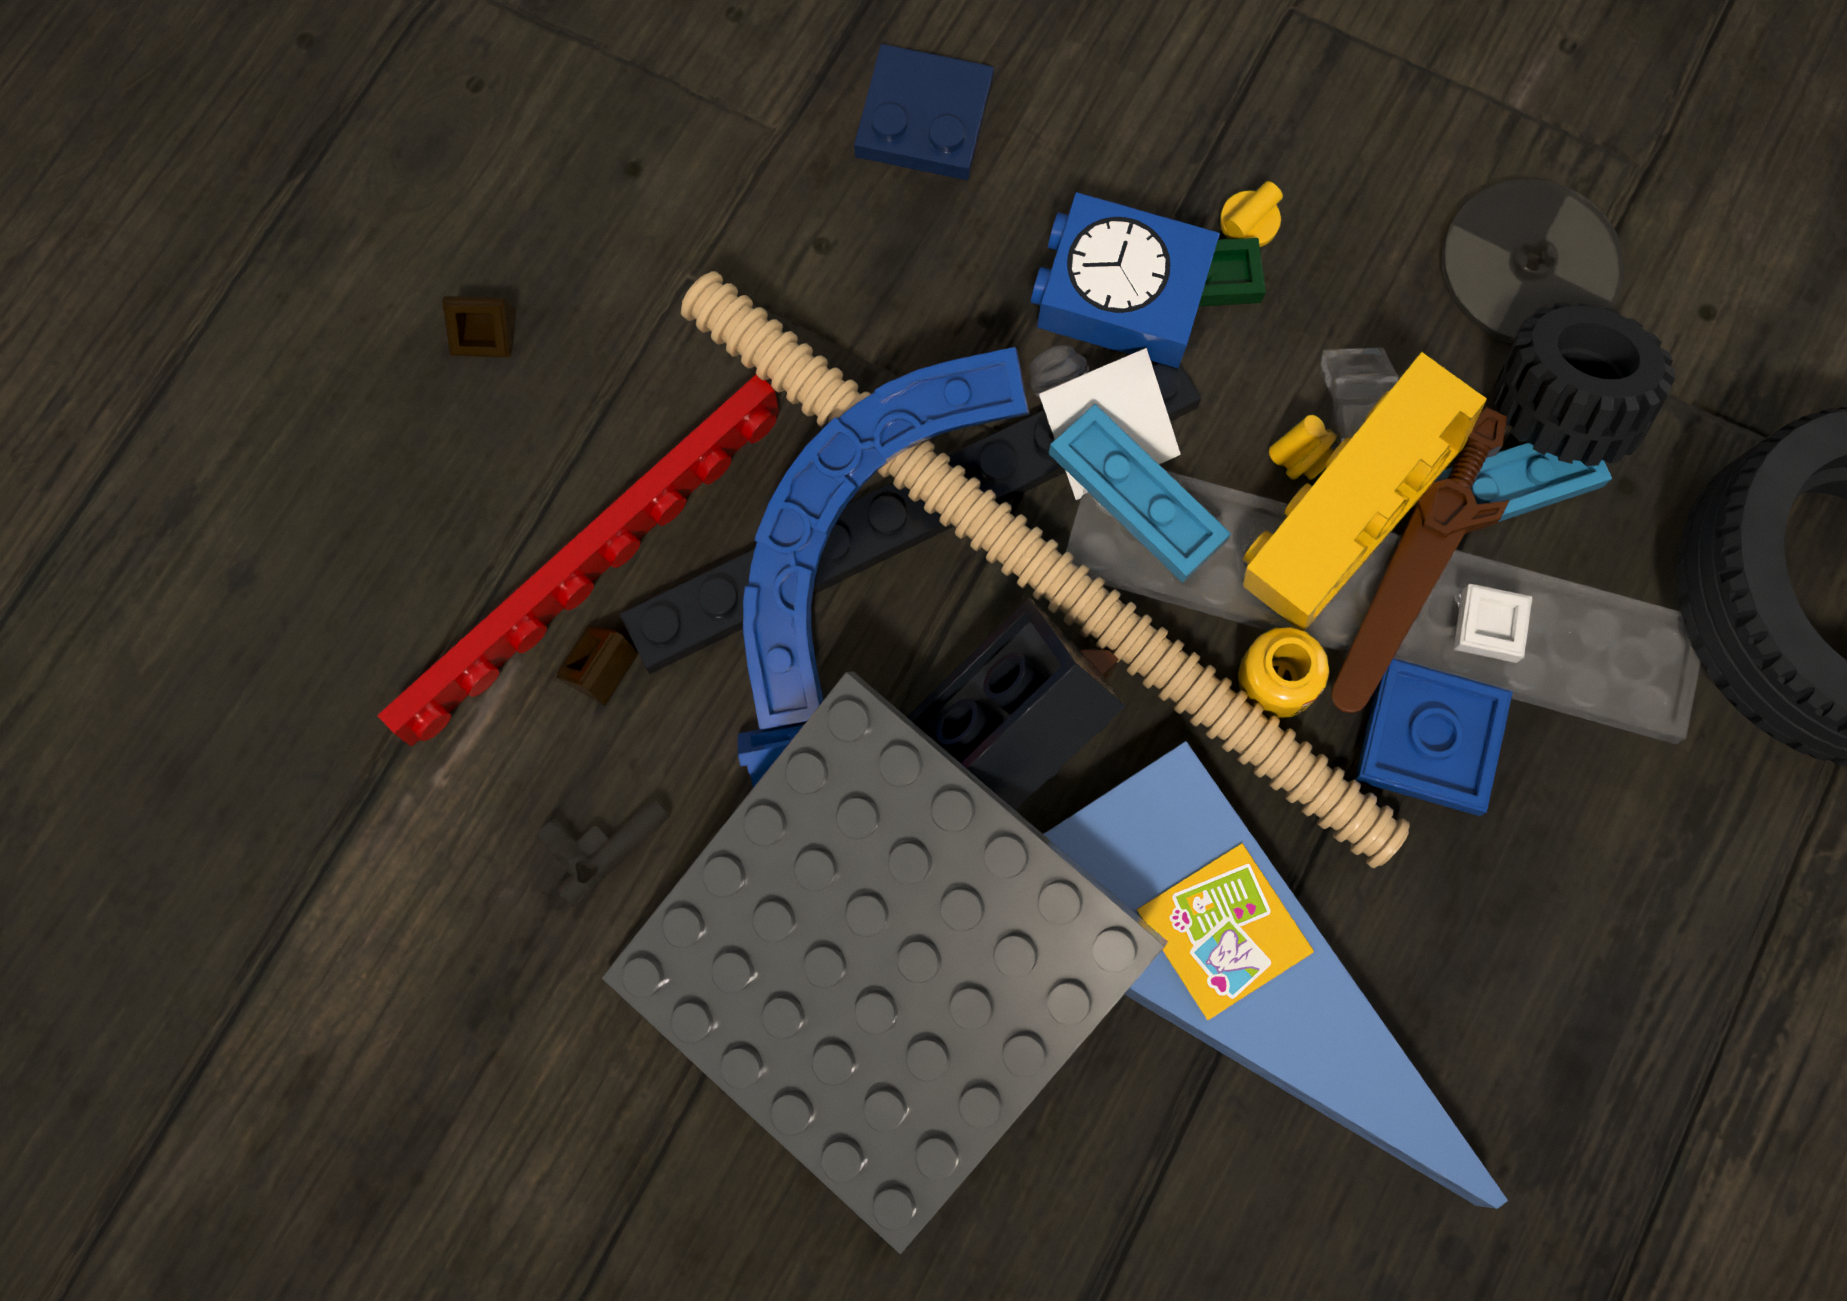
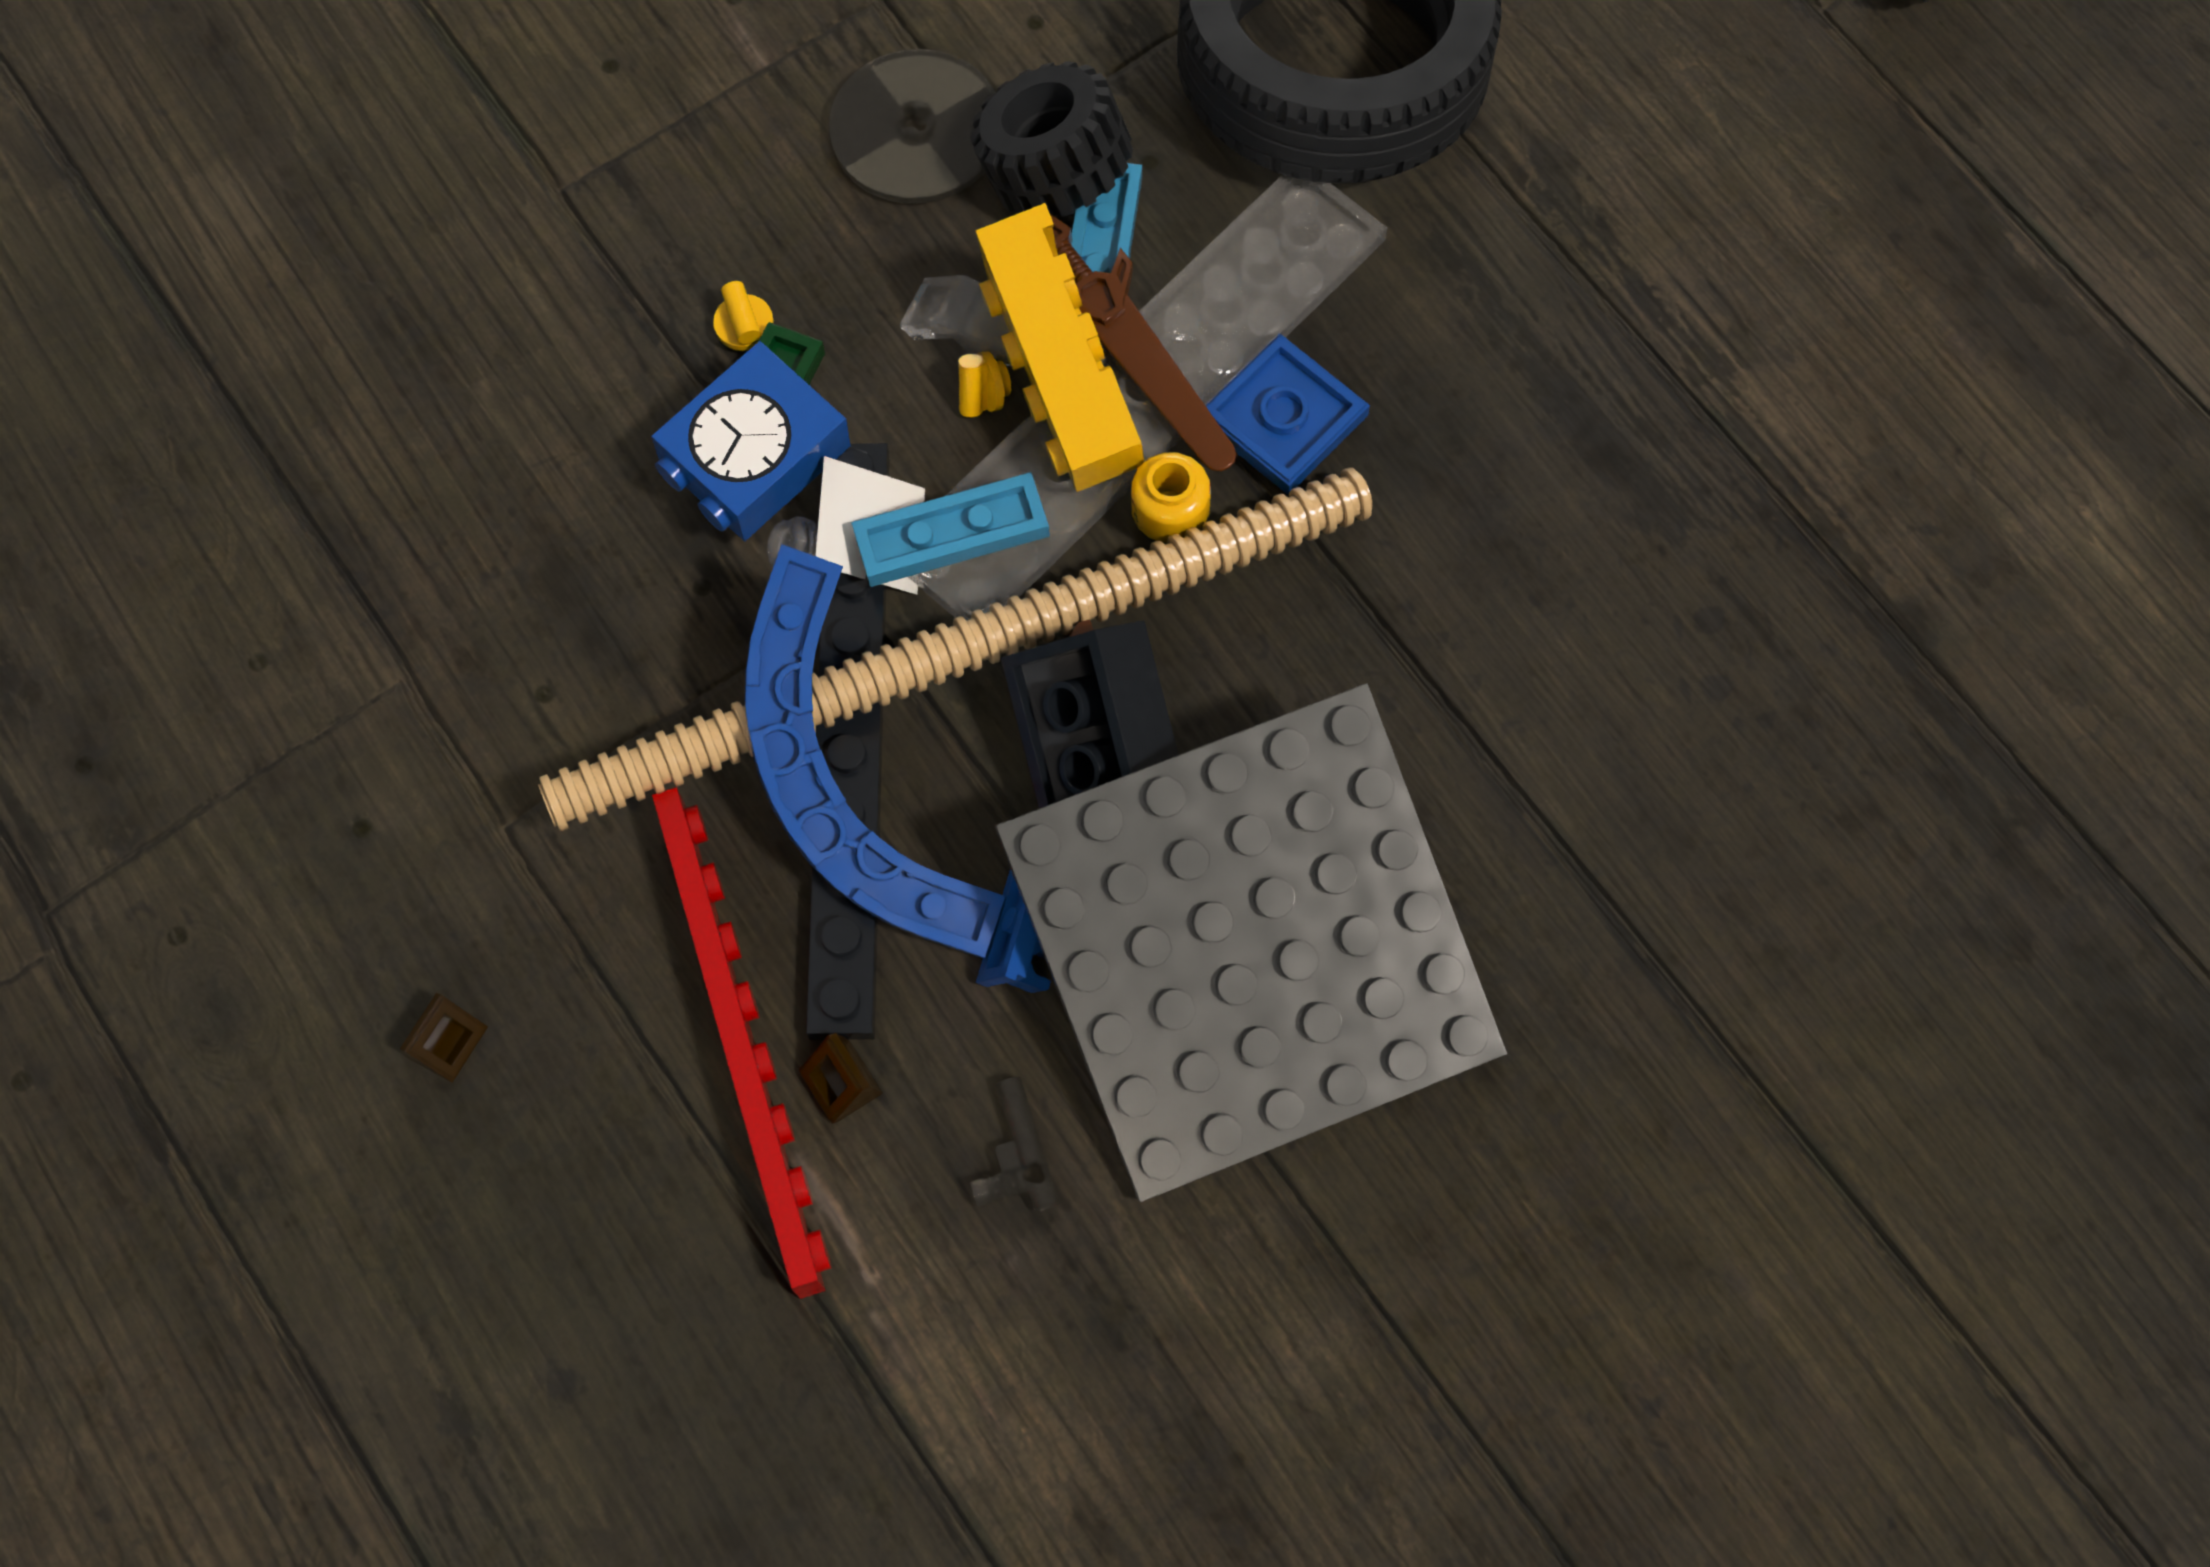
camera: 60 degrees left, 5 degrees down
dark blue plate [854,44,994,180] -> none
medium blue slope [1043,741,1508,1209] -> none
sticker [1136,843,1314,1021] -> none
white tile [1453,584,1532,663] -> none

